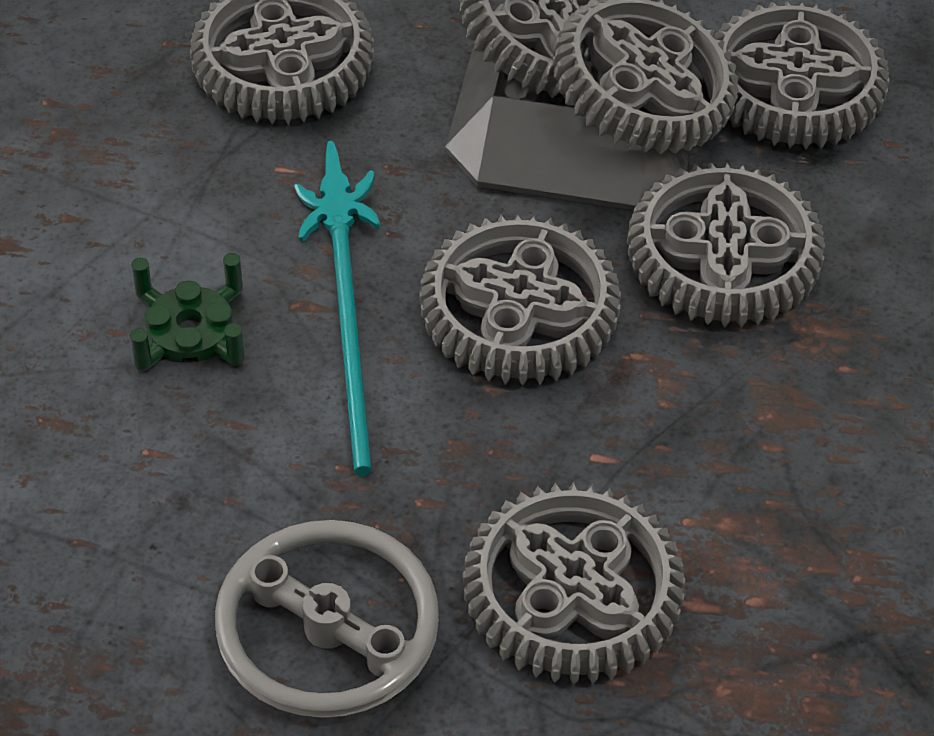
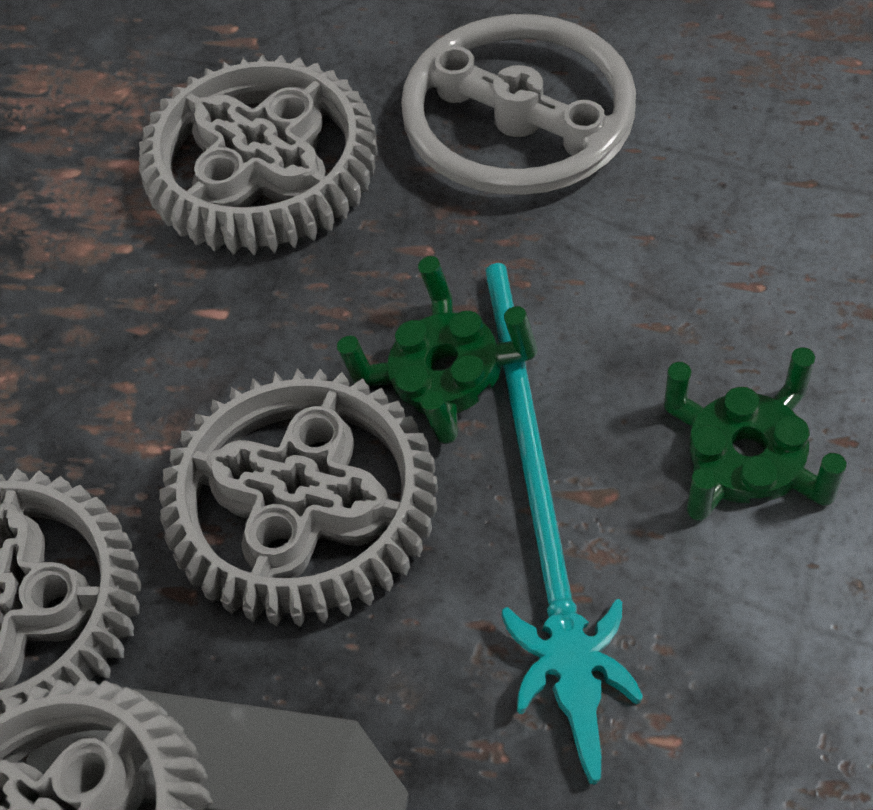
camera: 175 degrees left, 5 degrees up
none -> dark green plate [337,256,538,444]

